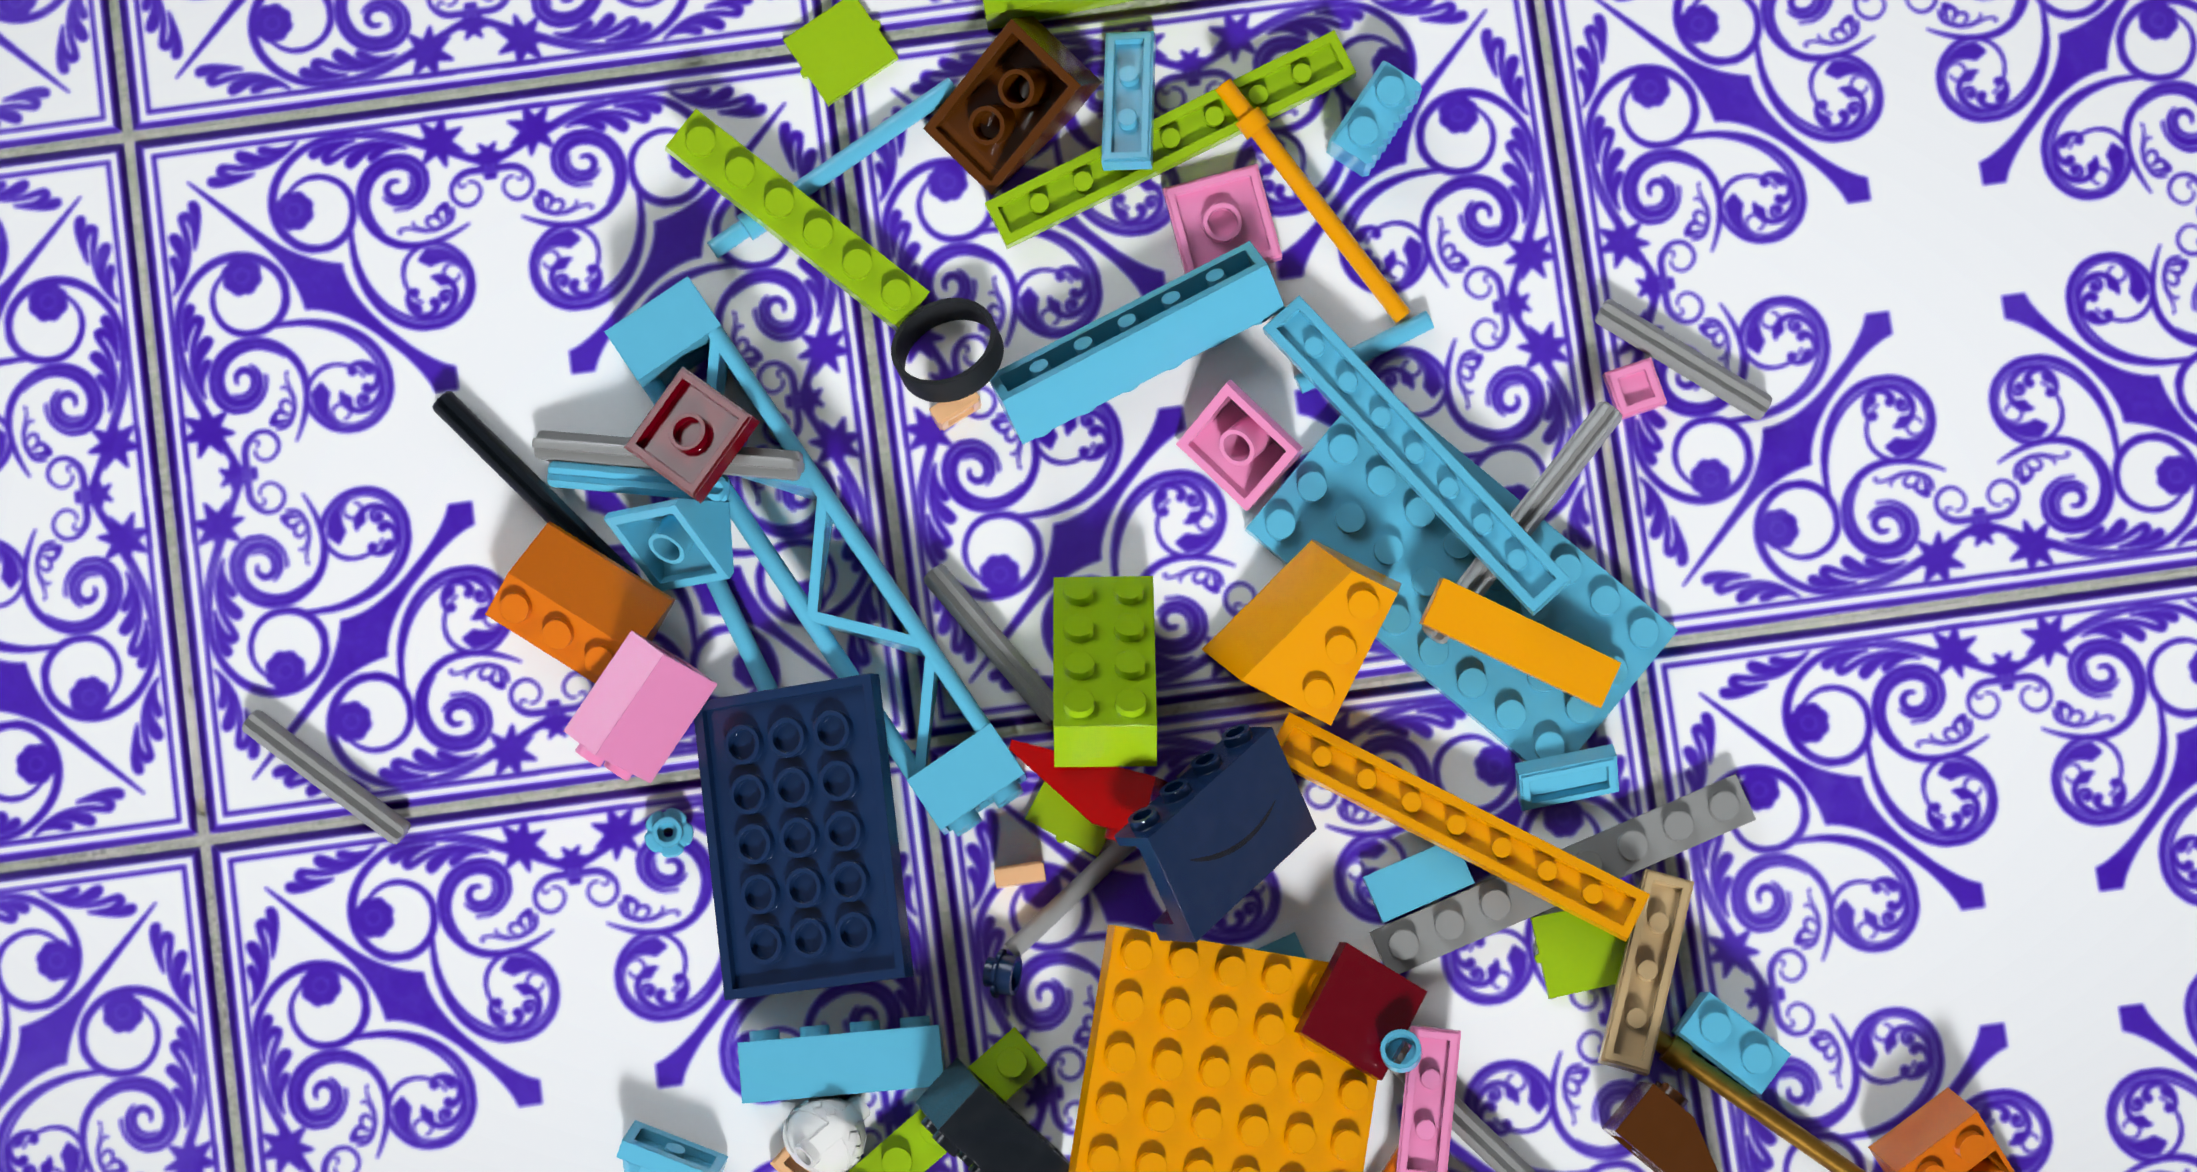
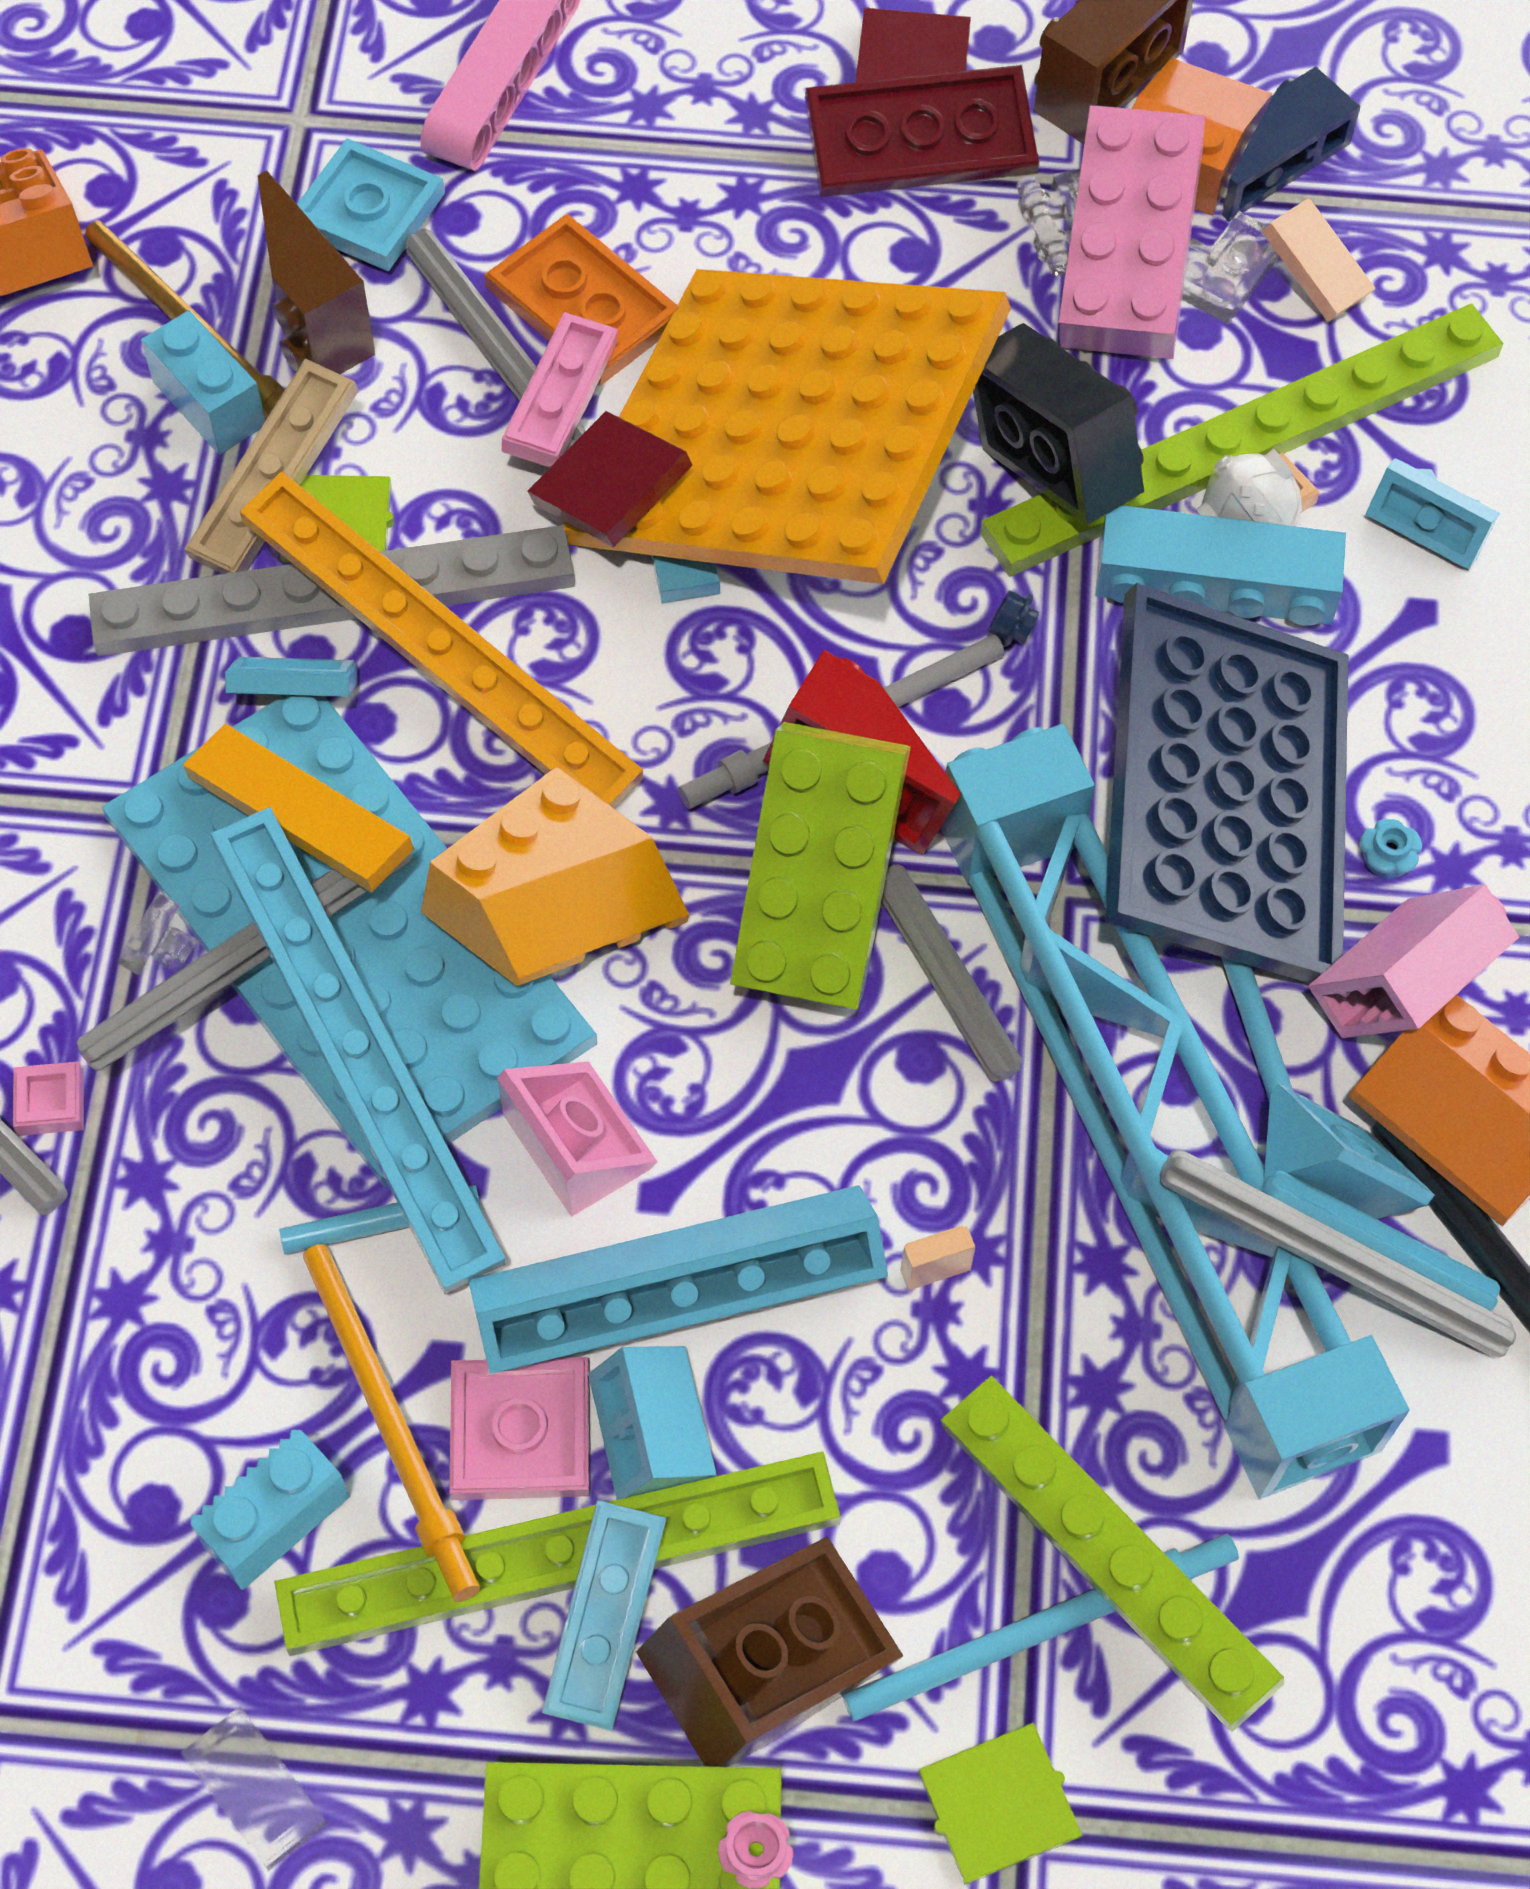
camera: 170 degrees left, 20 degrees down
tile [624,366,760,503] -> none
black tyre [891,298,1004,403] -> none
light nougat tile [994,860,1047,889] -> none
dark blue panel [1114,724,1317,942] -> none
medium azure tile [1362,845,1475,923] -> none
medium azure hinge [1380,1029,1422,1073] -> none
none -> clear tile [117,893,197,976]
none -> medium azure hinge [588,1346,717,1500]

